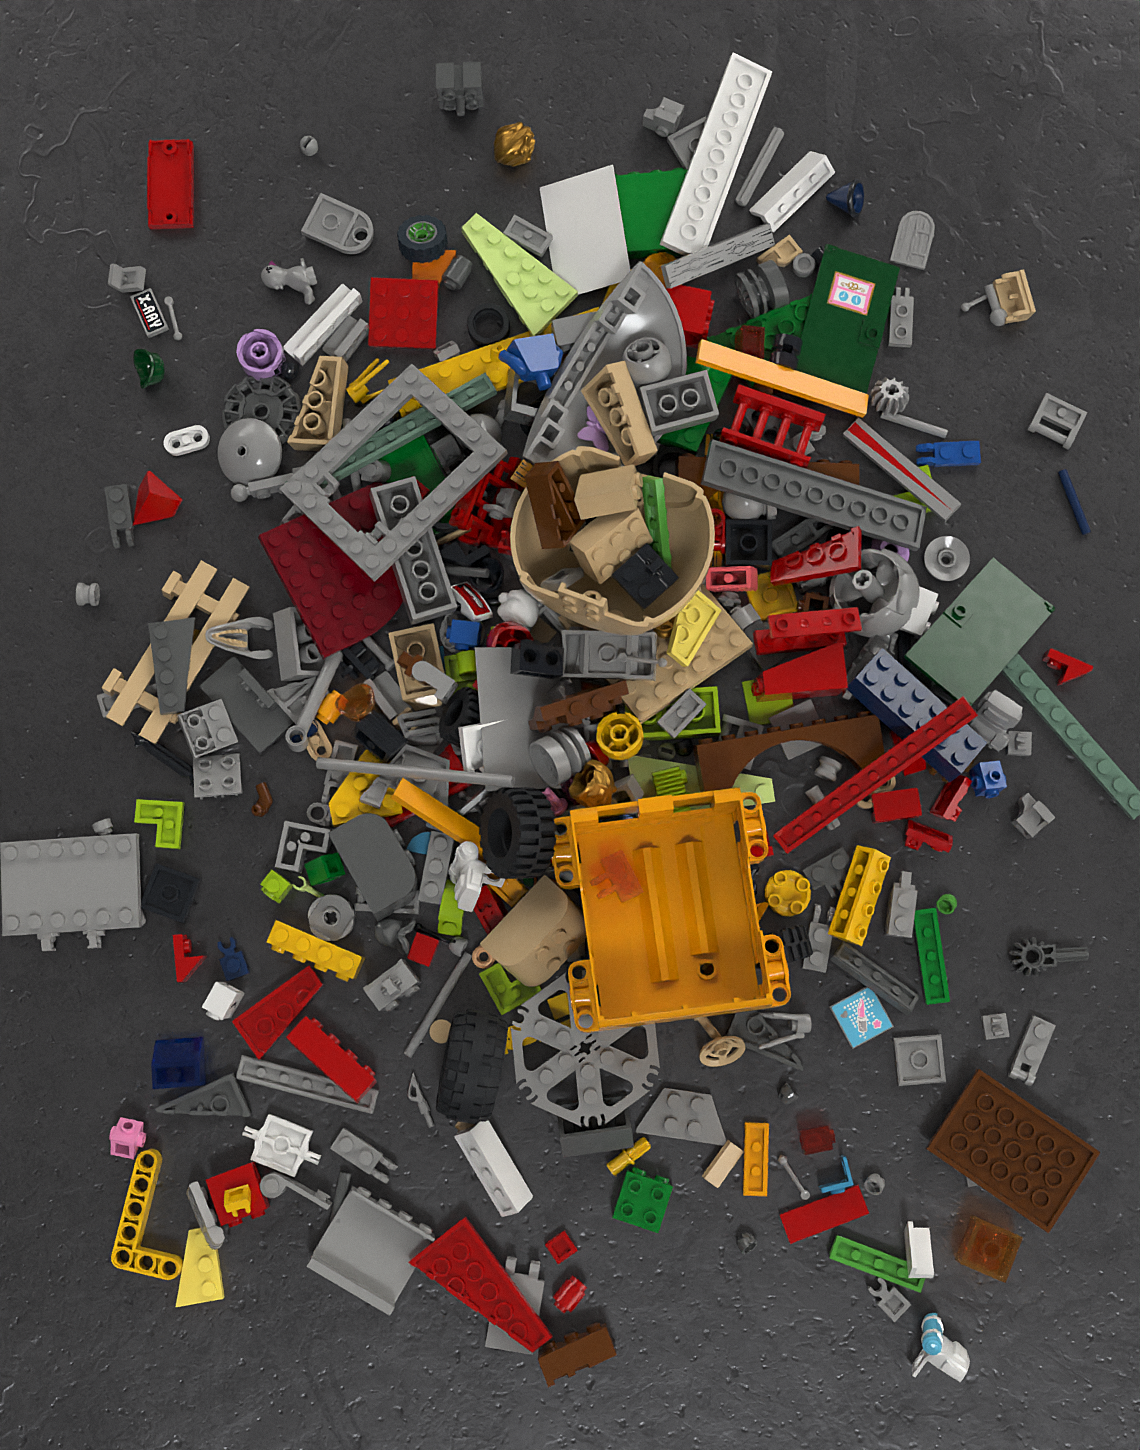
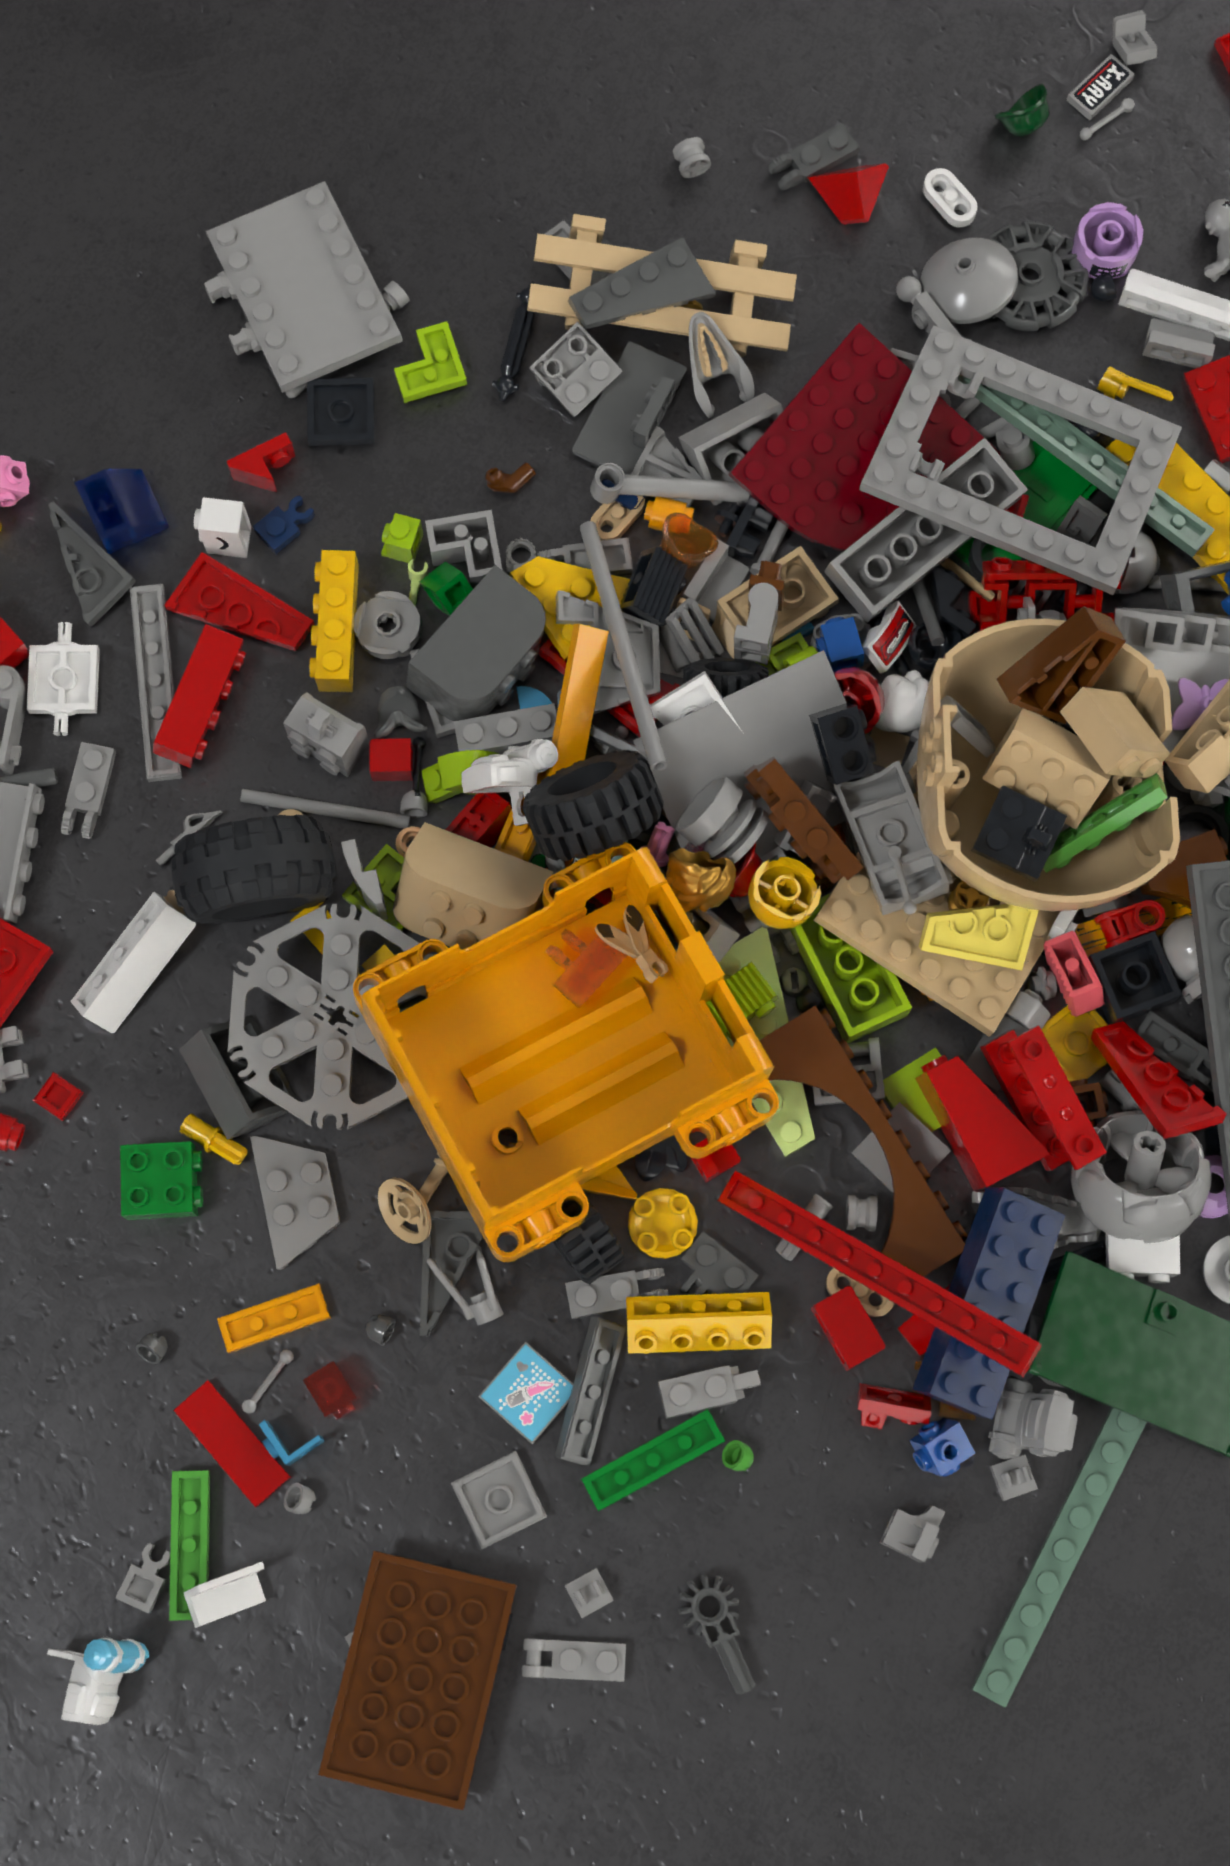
camera: 65 degrees right, 5 degrees down
light grey hinge [193,753,243,799] -> none
tan wedge [287,356,348,451] -> none
light grey plate [657,688,706,739] -> none
tan piece [702,1140,744,1188] -> none
red hinge [905,819,953,853] -> none
clear orange brick [955,1215,1023,1283] -> none
red slope [1042,648,1094,686] -> none
none -> light grey slope [341,839,388,920]
none -> tan piece [595,905,668,983]

